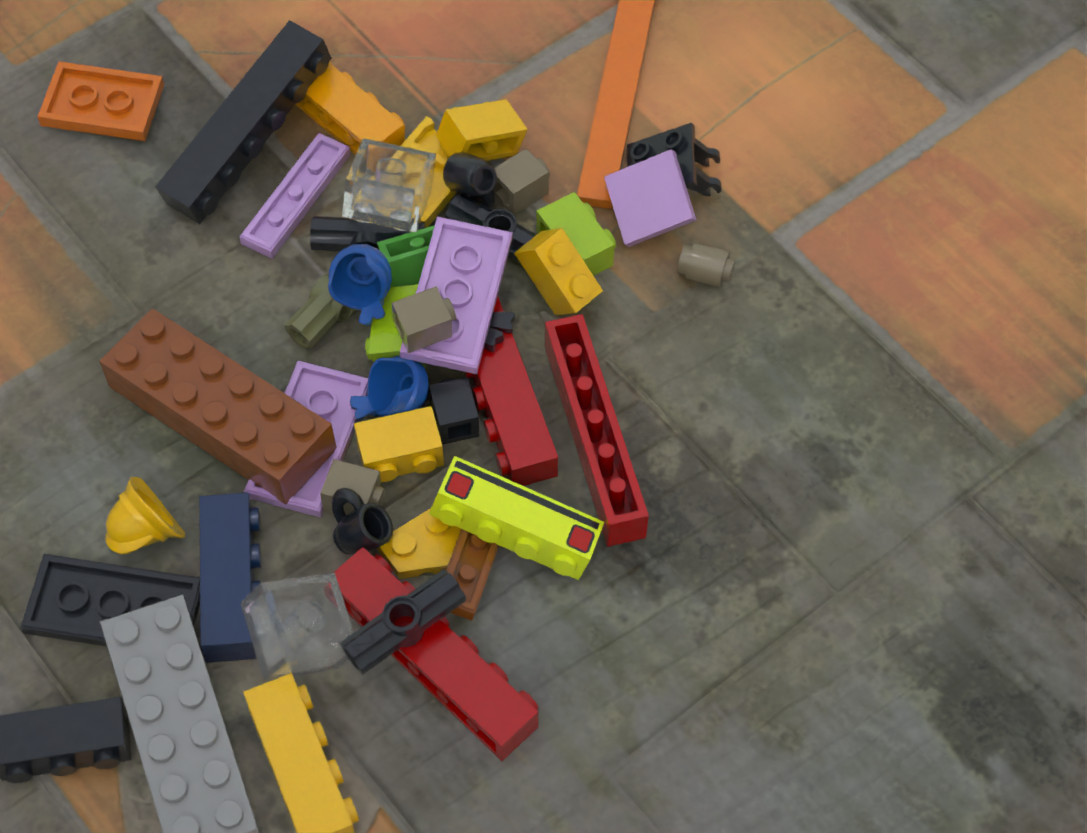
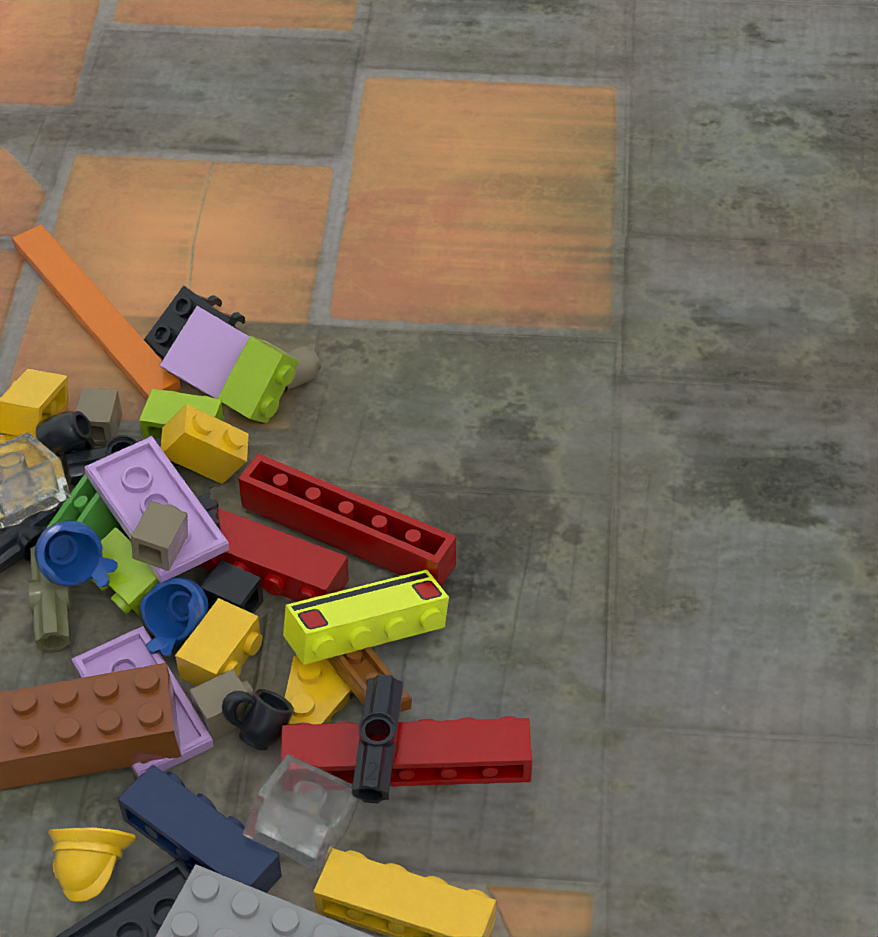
camera: 45 degrees left, 10 degrees down
none -> lime brick [217,336,300,424]

